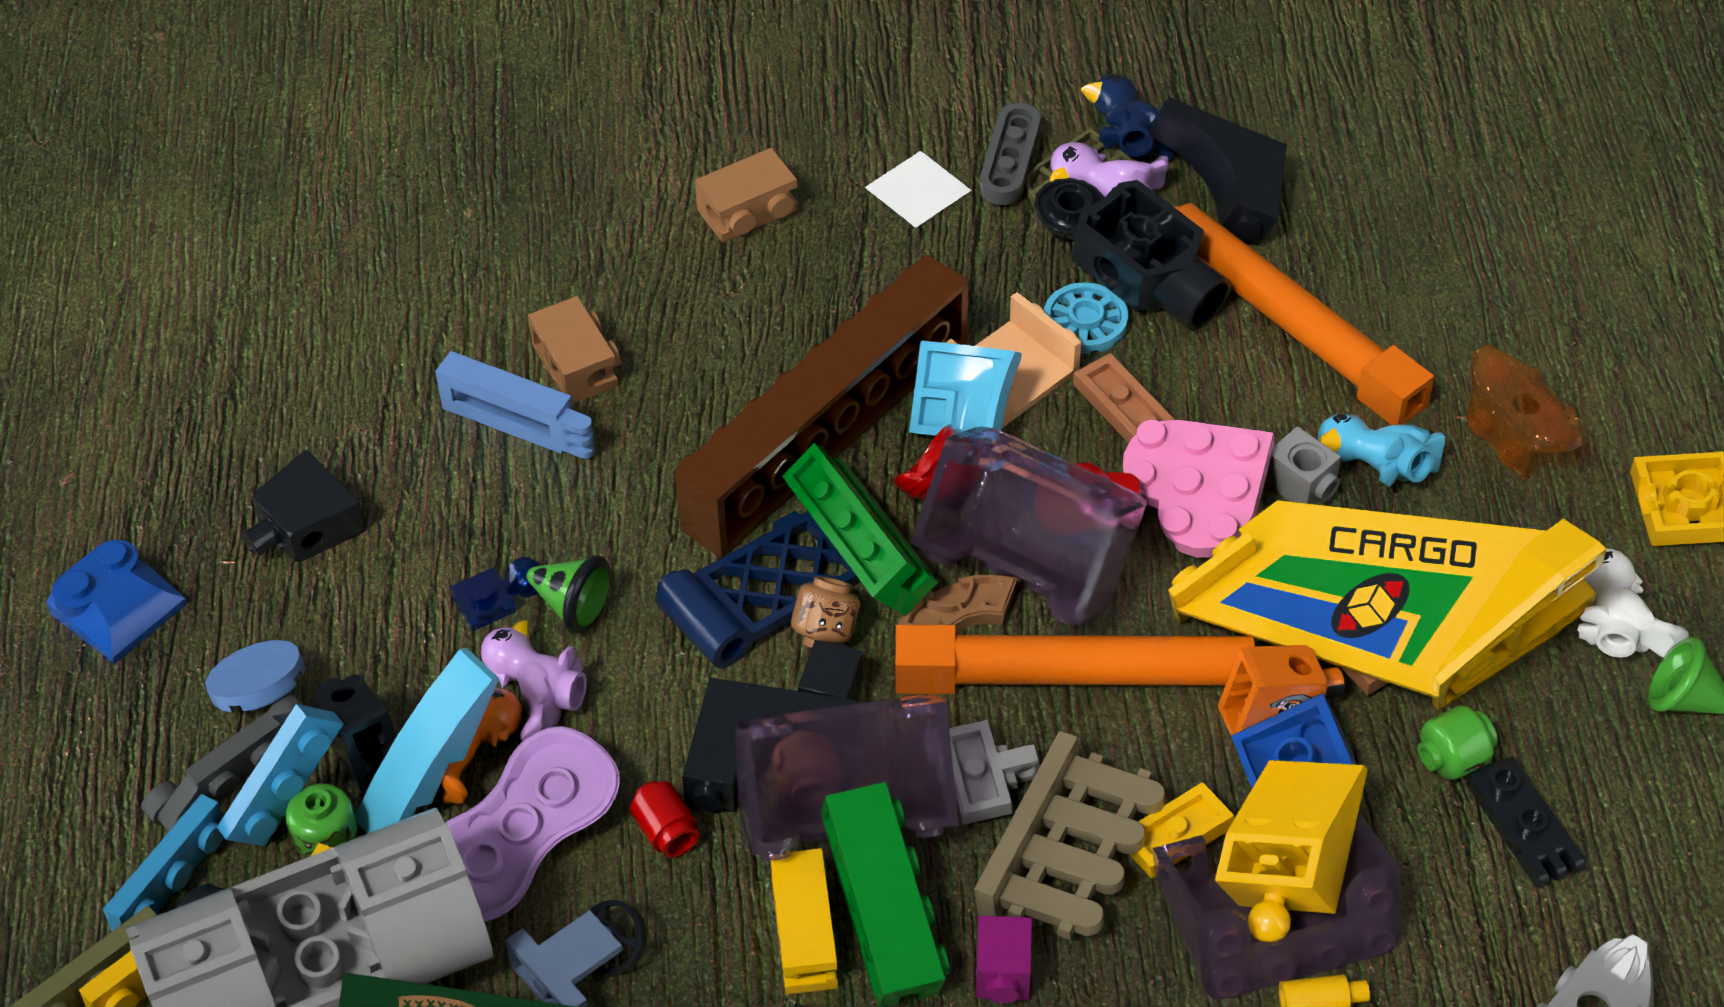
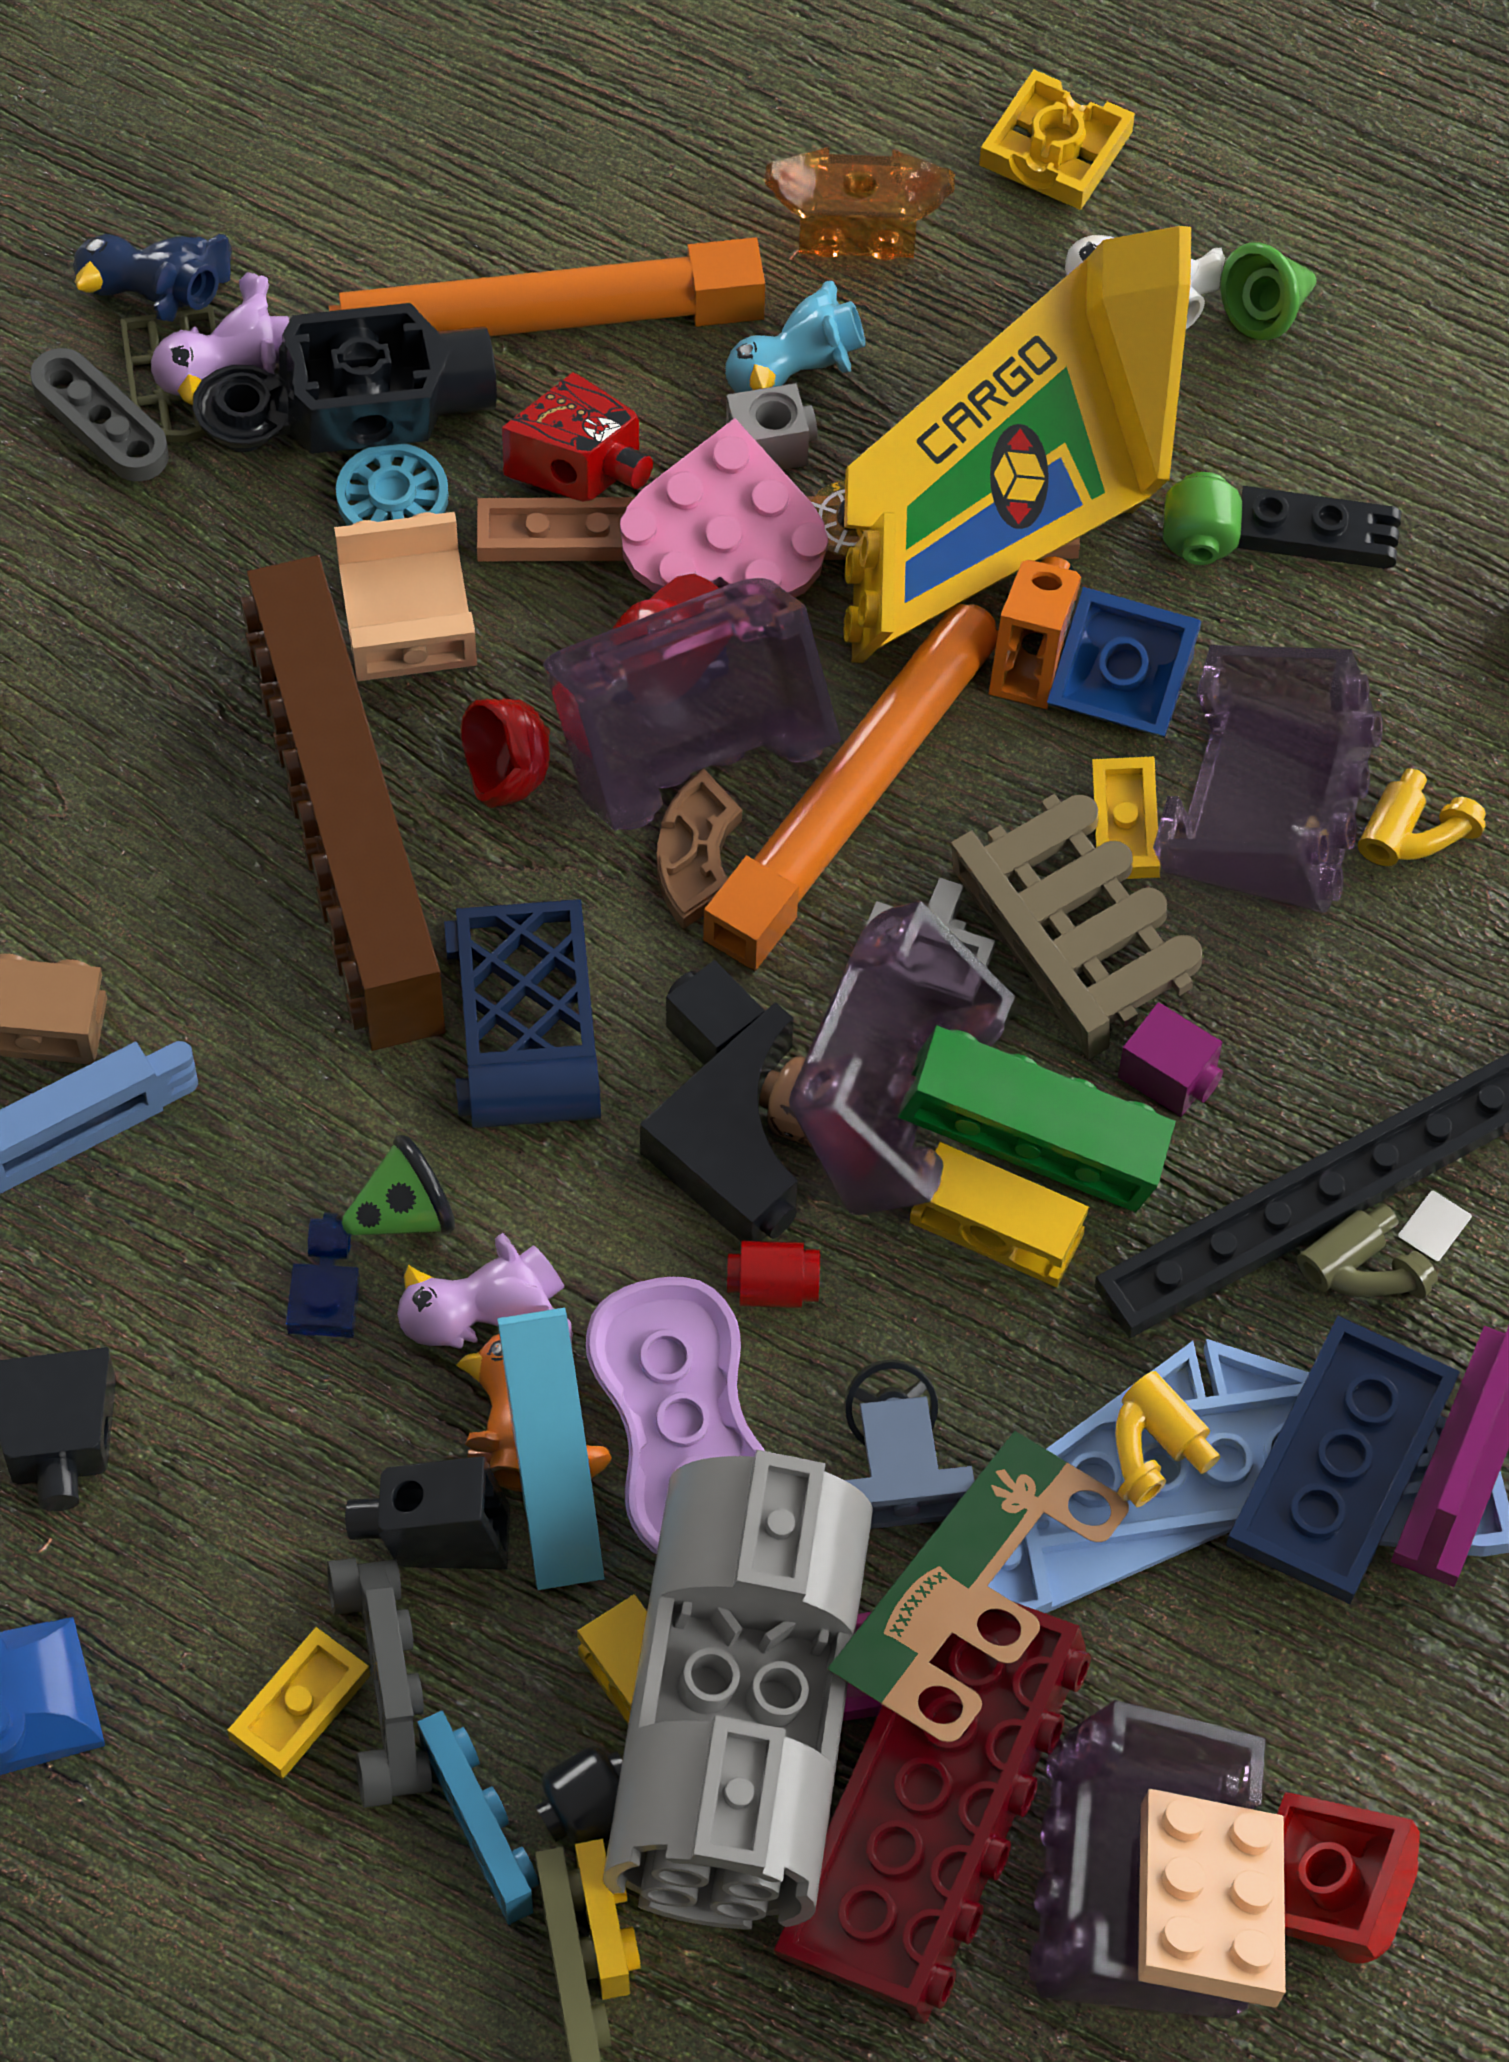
camera: 60 degrees left, 10 degrees up
medium blue tile [205,640,306,712] -> none
dark azure plate [217,704,344,846] -> none
bright green head [285,783,357,857] -> none
green brick [782,443,938,616] -> none
medium nougat head [791,576,860,648] -> none
white sticker [865,151,972,228] -> none
medium azure plate [909,341,1022,443] -> none
black arch [1148,97,1287,246] -> none
yellow slope [1215,760,1368,943] -> none
none -> yellow plate [227,1627,371,1780]
none -> red torso [502,372,653,502]

